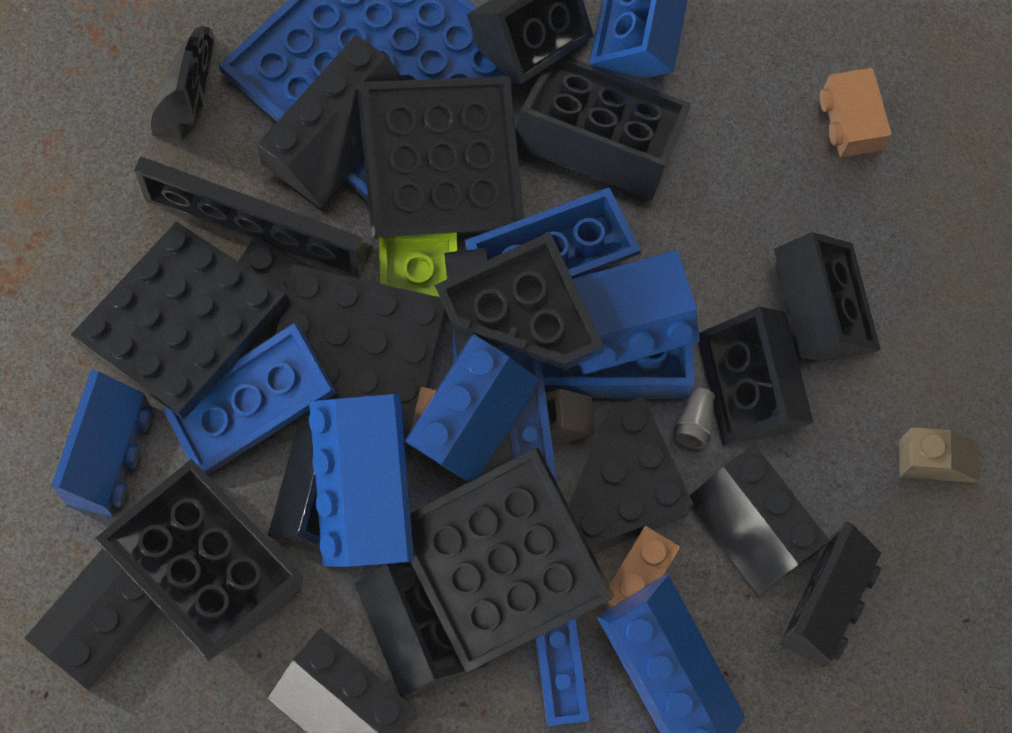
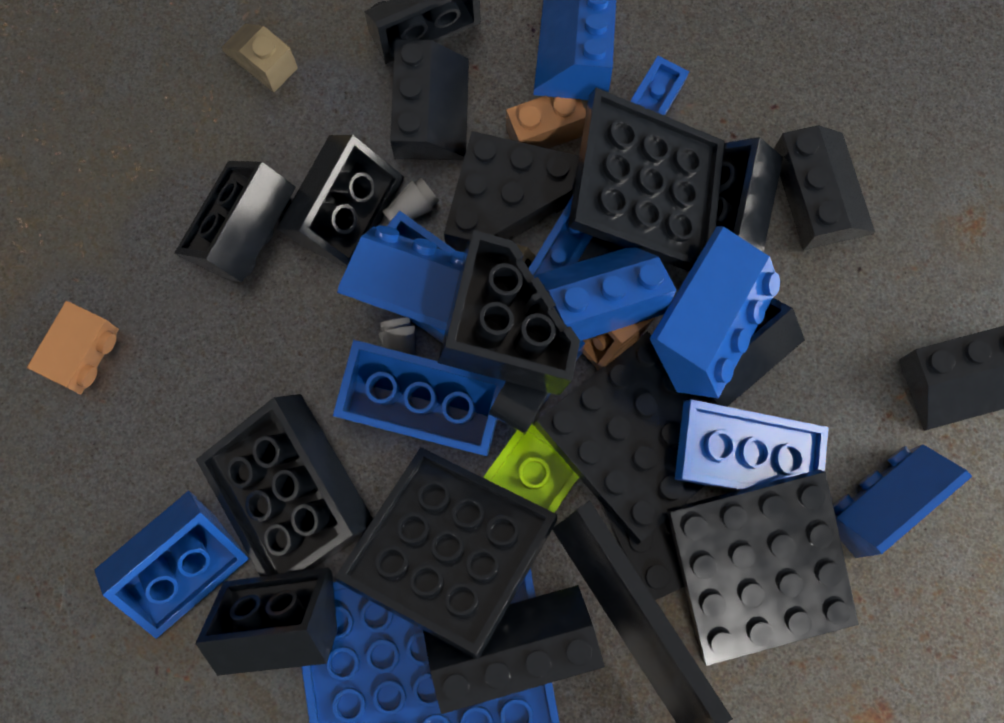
camera: 135 degrees left, 5 degrees up
black slope [95,459,303,661] -> none

